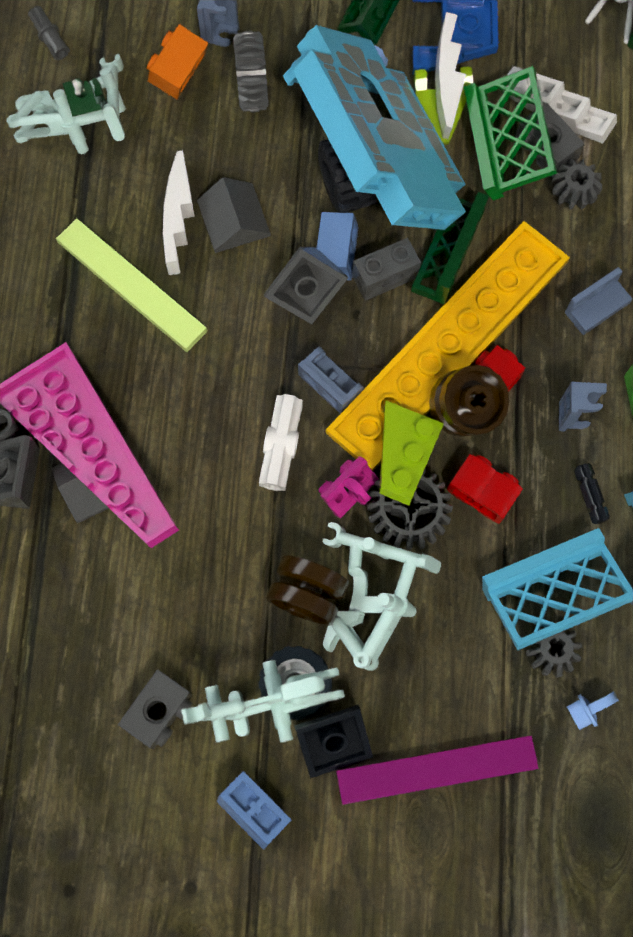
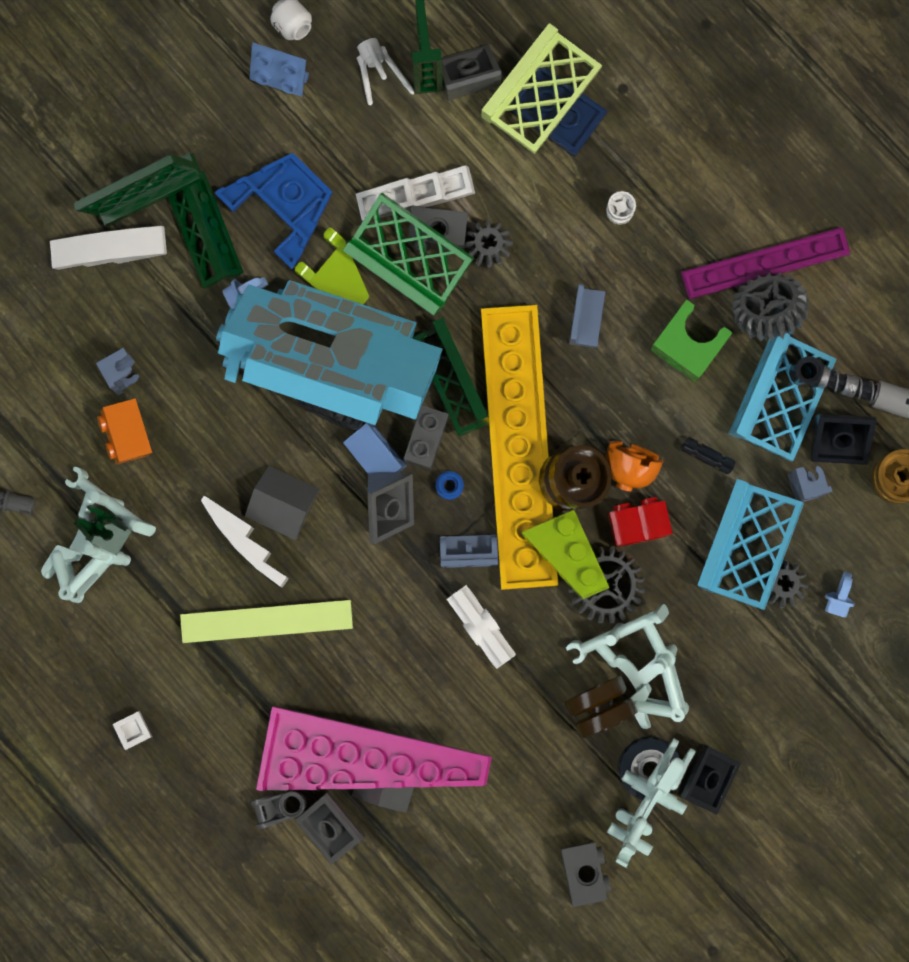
camera: 45 degrees left, 10 degrees up
medium blue hinge [216,771,291,850] -> none
dark grey gear [233,30,268,112] -> none
dark pink hips [319,456,379,519] -> none
magenta tile [336,735,539,805] -> none
white slope [435,12,466,139] -> none
red brick [475,345,526,392] -> none
sand blue hinge [559,382,607,431] -> none
none -> blue plate [435,471,464,500]
none -> orange cylinder [605,441,664,492]

